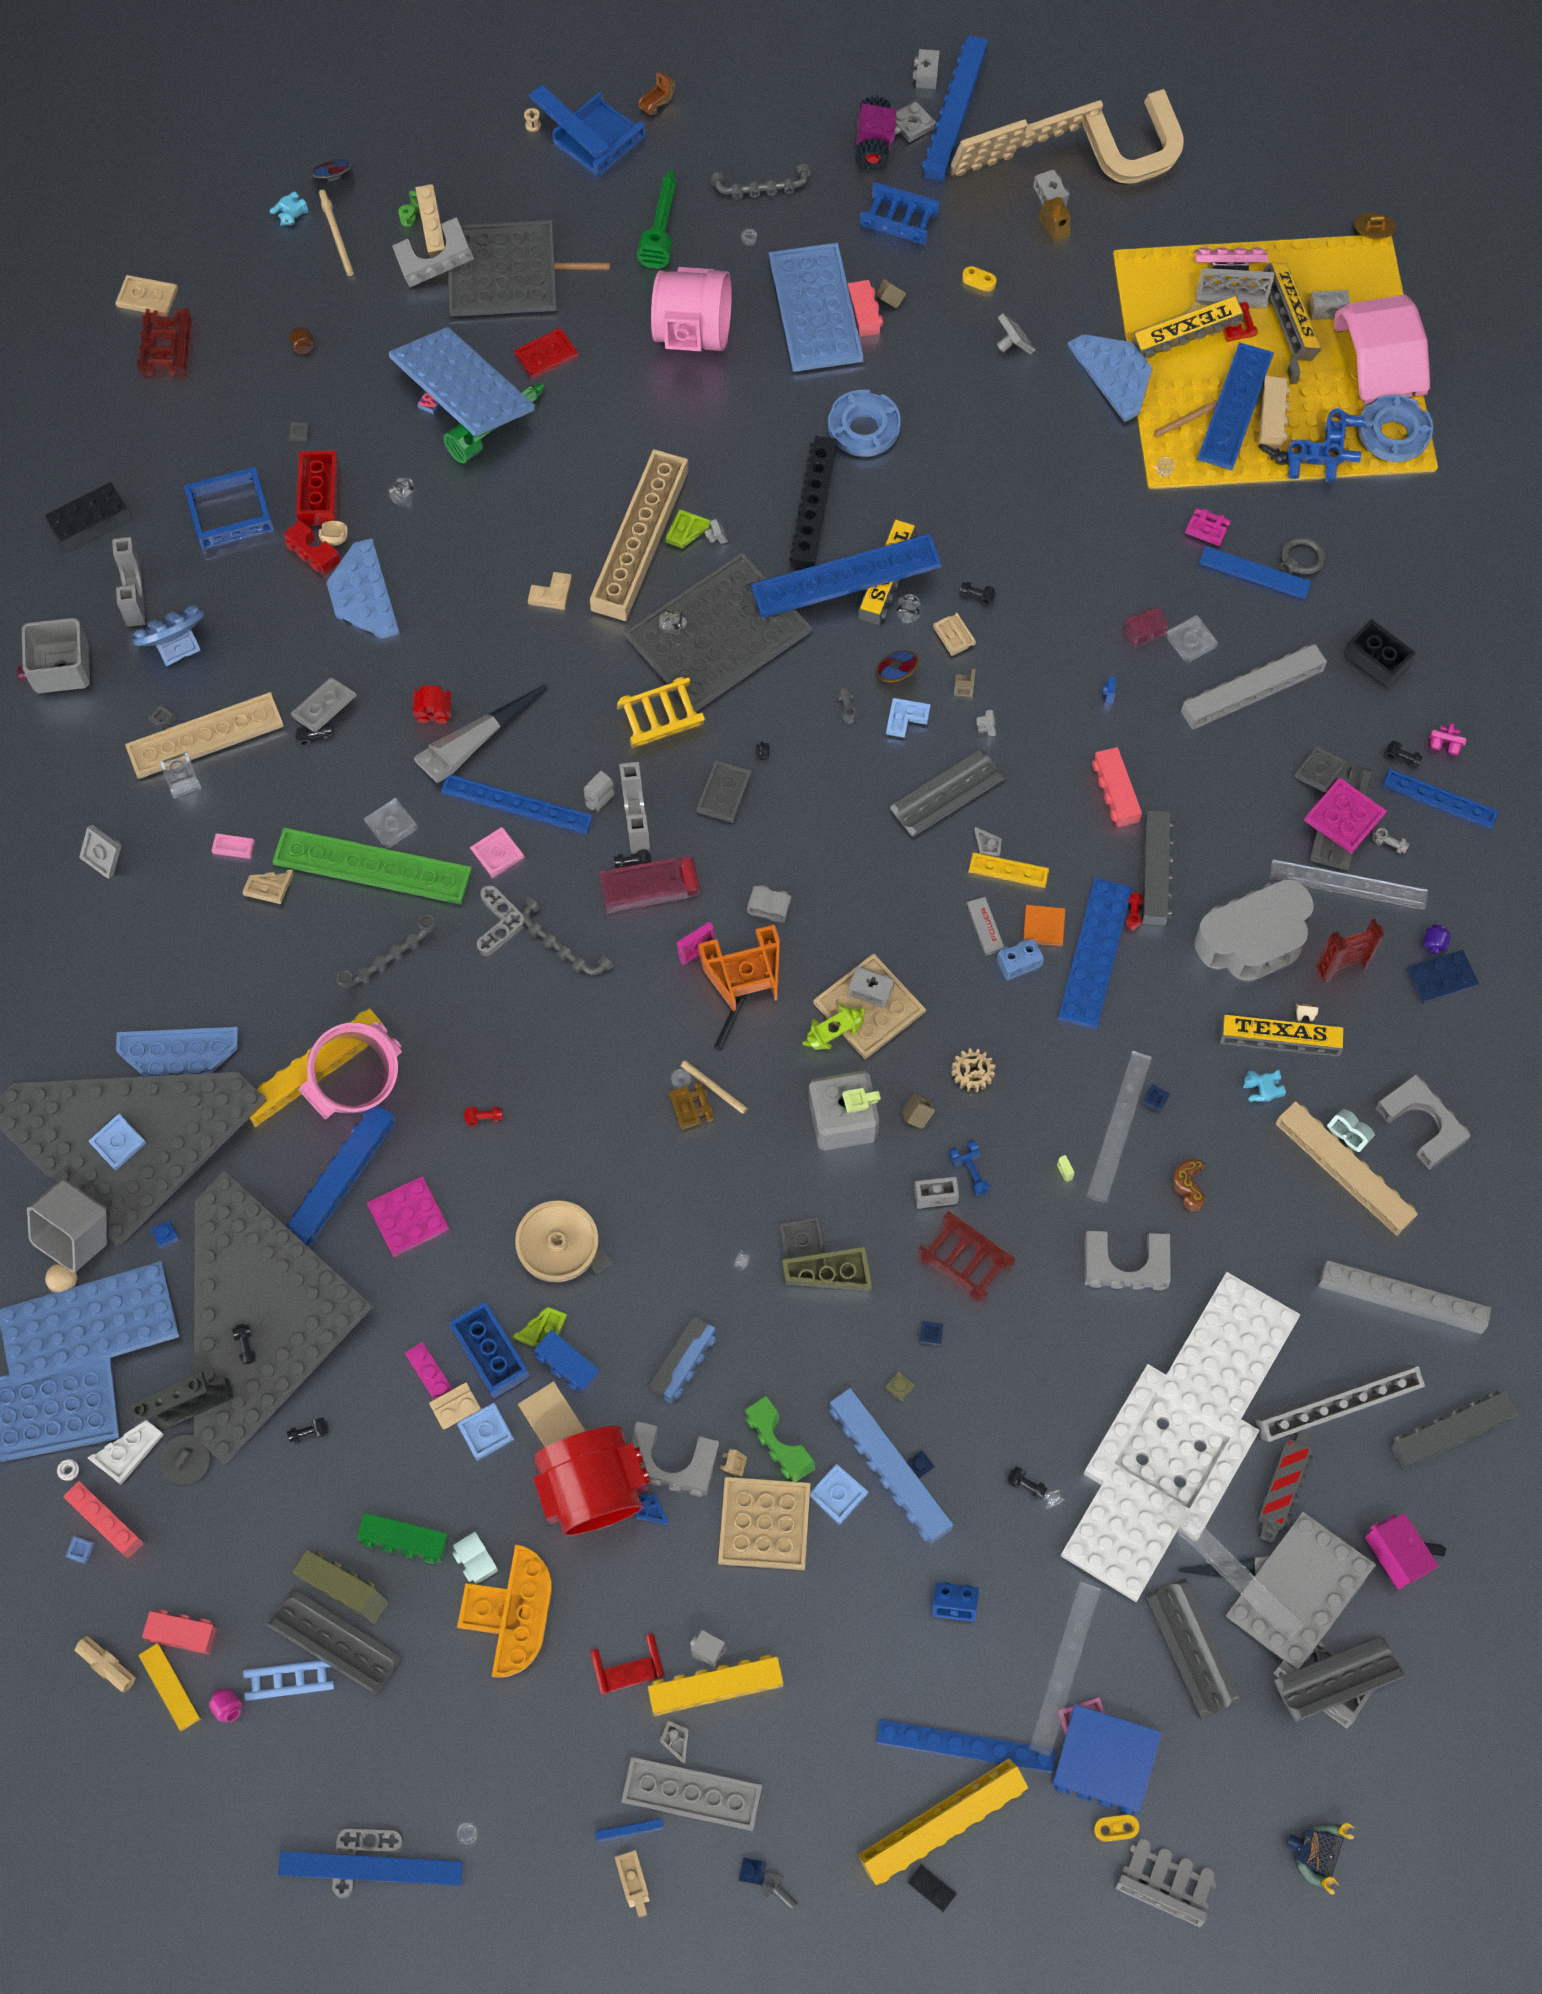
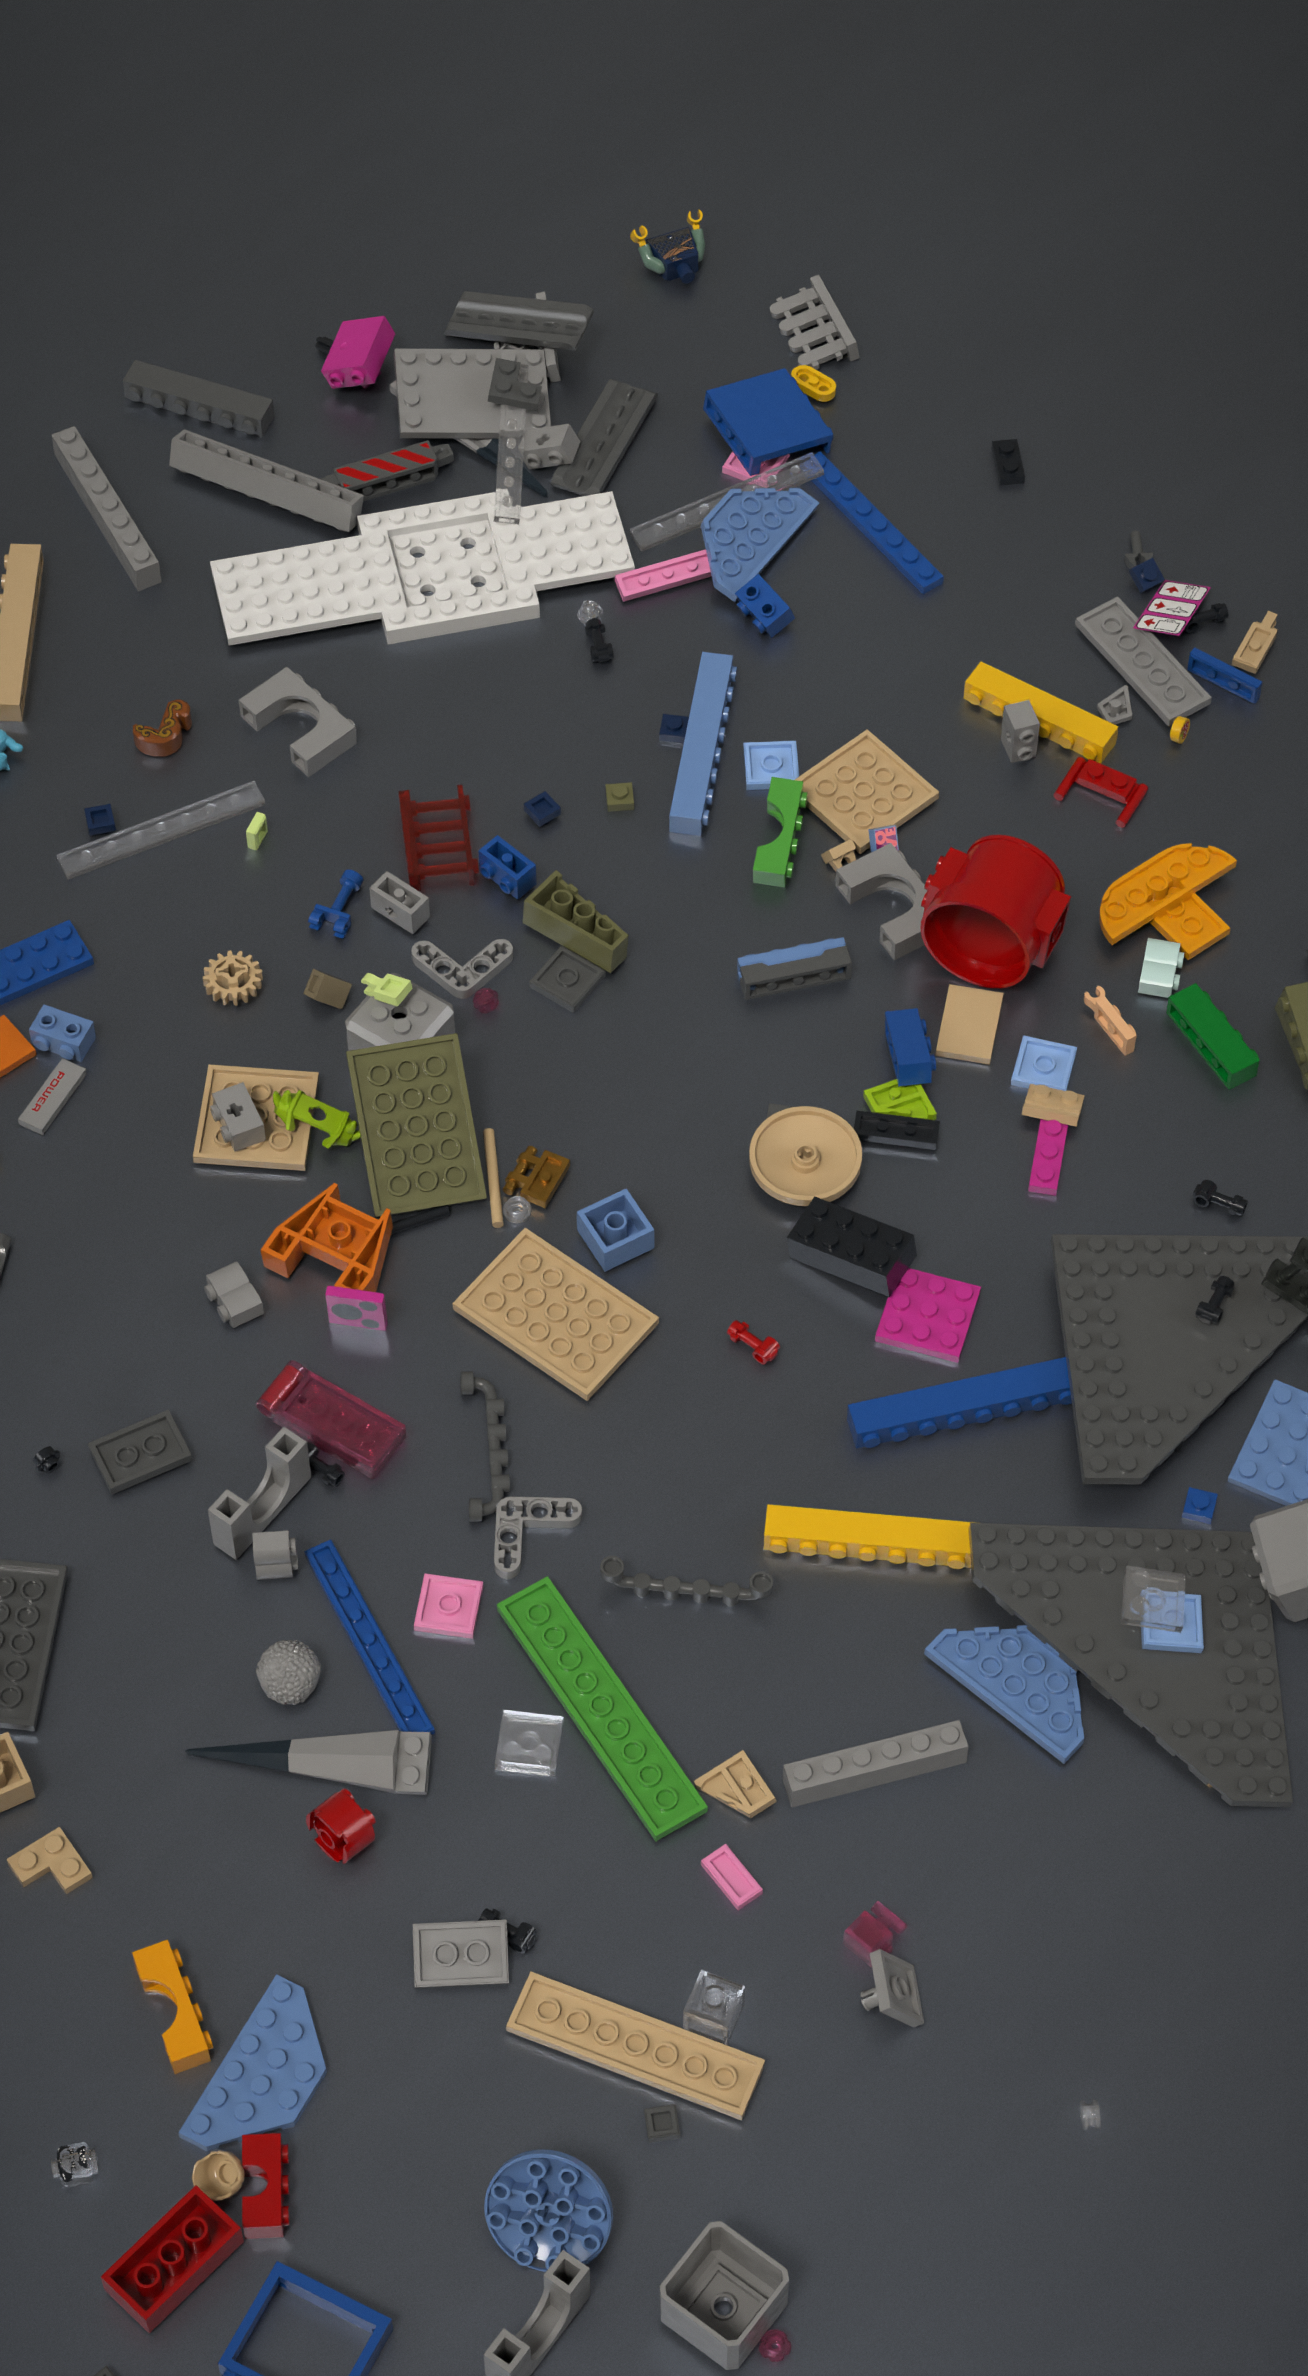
camera: 135 degrees left, 10 degrees down
bright pink cylinder [298,1021,402,1120] -> none
blue brick [449,1301,530,1399] -> none
yellow fence [616,677,705,749] -> none
clear bush [734,1250,751,1271] -> none
yellow brick [858,1759,1028,1885] -> none
none -> light orange arch [132,1939,214,2074]
none -> light grey hair [256,1640,322,1705]
none -> olive plate [346,1033,487,1218]
none -> light grey beam [411,939,513,999]
none -> tan plate [452,1228,659,1401]
none -> clear pink plate [473,988,499,1013]
none -> blue brick [478,835,537,900]
none -> dark grey plate [487,358,542,411]
none -> light grey brick [518,424,581,469]
none -> medium blue brick [577,1188,654,1272]
none -> bright pink plate [614,549,712,602]
none -> medium blue plate [701,488,819,602]
none -> light grey brick [783,1720,969,1808]
none -> black brick [787,1196,917,1297]
none -> clear pink brick [843,1901,907,1968]
none -> black plate [854,1110,940,1150]
none -> tile [868,825,899,852]
none -> light nougat plate [1084,986,1137,1056]
none -> clear plate [1121,1565,1186,1633]
none -> sticker [1133,580,1211,636]
none -> yellow tile [1170,716,1190,744]
none -> black bar [1185,603,1229,633]

